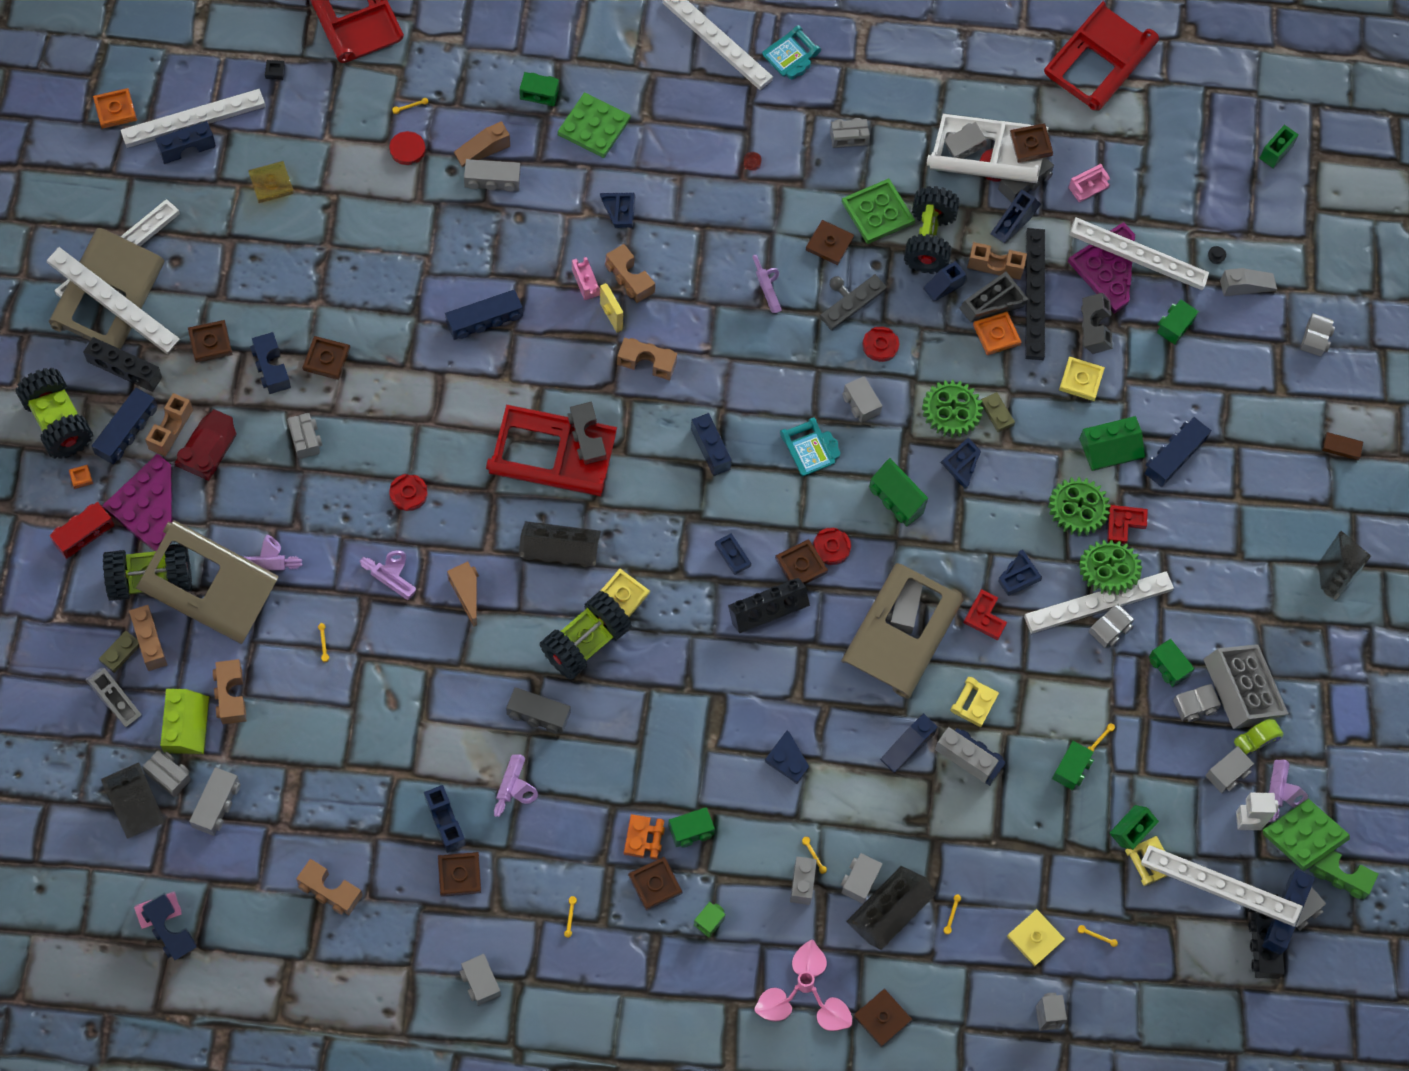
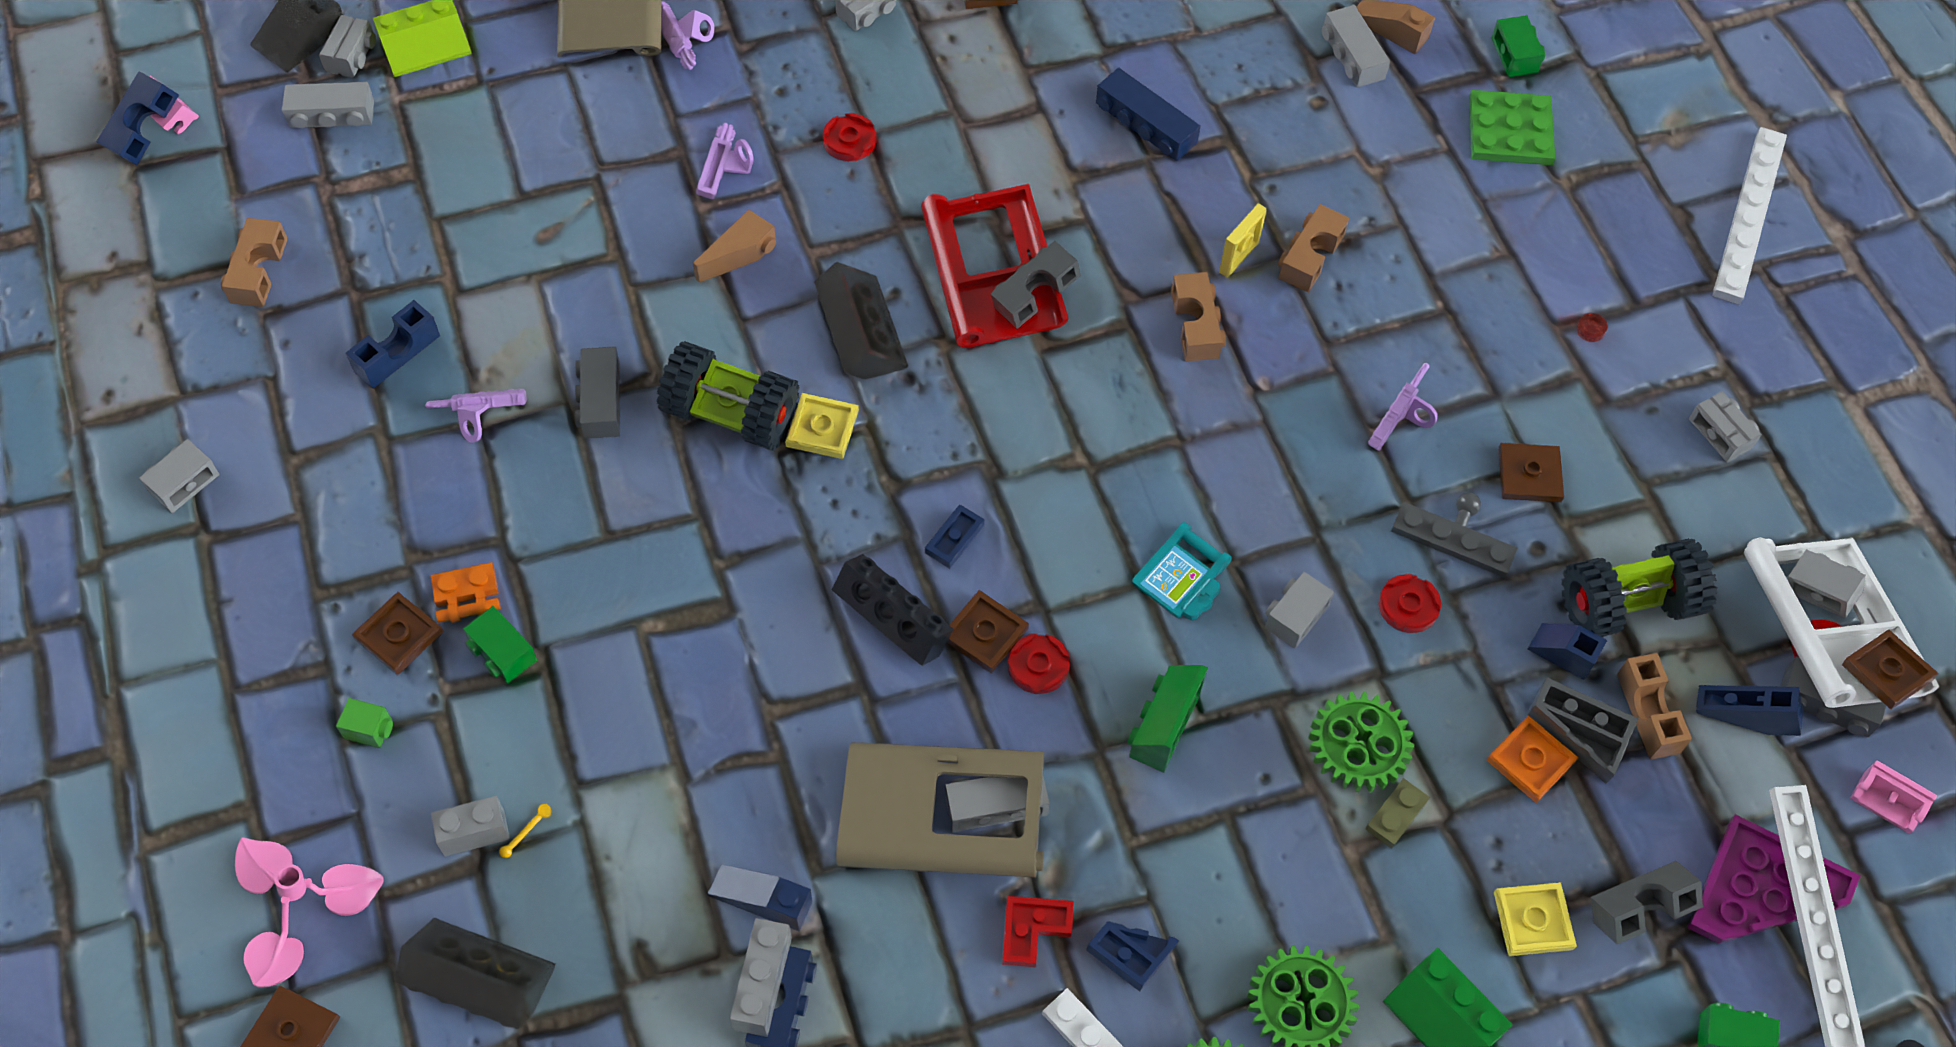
camera: 70 degrees right, 5 degrees down
medium nougat arch [213,659,247,724] -> none
yellow hinge [318,623,329,662] -> none
reddish brown plate [438,852,481,897] -> none
yellow hinge [564,896,577,938] -> none
bright pink hinge [572,257,600,300] -> none
dark blue wing [600,193,635,228] -> none
dark blue brick [691,413,732,476] -> none
teal piece [762,25,822,80] -> none
dark blue wing [765,730,809,784] -> none
bright green plate [841,178,915,244] -> none
light grey brick [841,853,882,904] -> none
dark blue wing [940,437,981,489] -> none
light yellow plate [950,677,999,727] -> none
black plate [1025,228,1045,360] -> none

